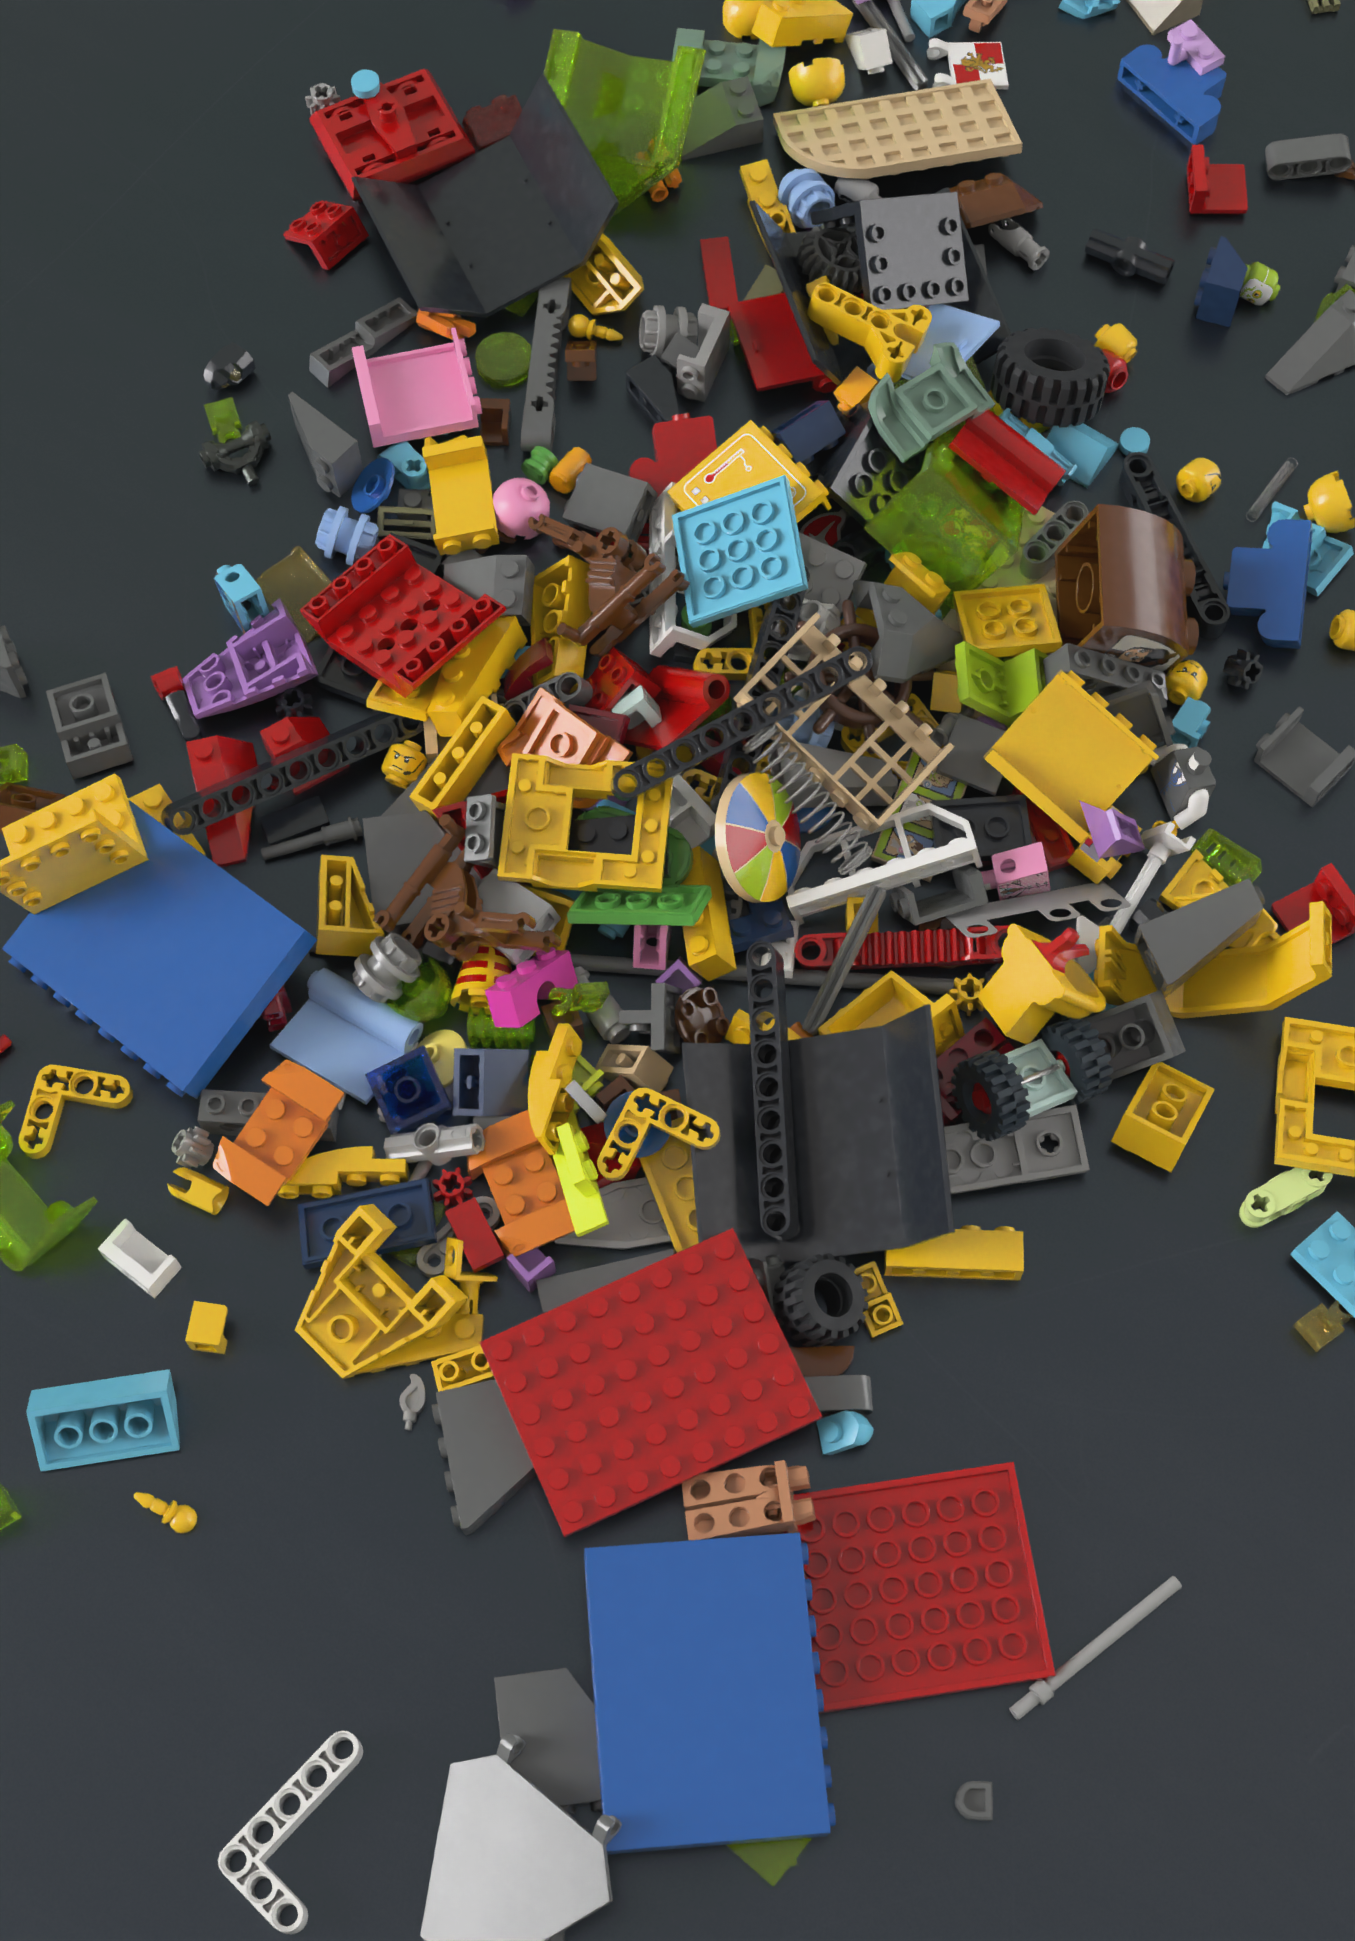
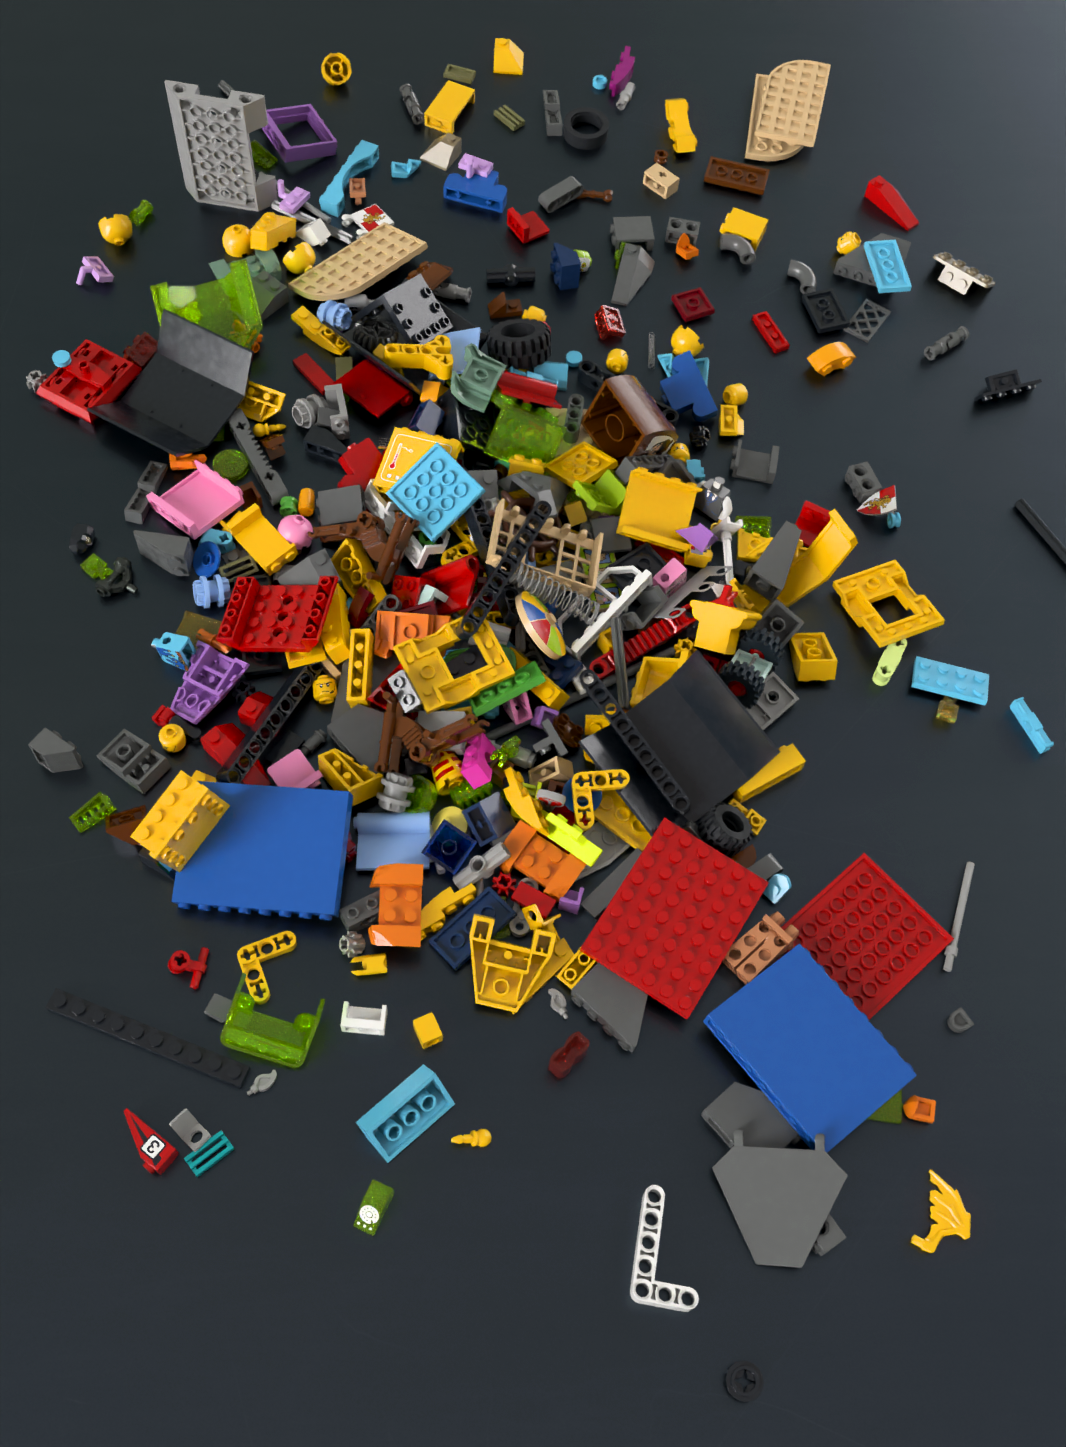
camera: 40 degrees left, 5 degrees down
red bracket [283,201,369,270] -> none
none -> yellow head [159,724,186,753]
none -> orange axle [196,628,232,654]
none -> bright pink bracket [267,749,323,789]
none -> reddish brown slope [488,292,522,319]
none -> reddish brown bush [492,464,508,480]
none -> clear red brick [548,1031,590,1079]
none -> clear red bracket [594,305,626,340]
none -> yellow slope [718,405,744,436]
none -> orange plate [903,1095,936,1124]

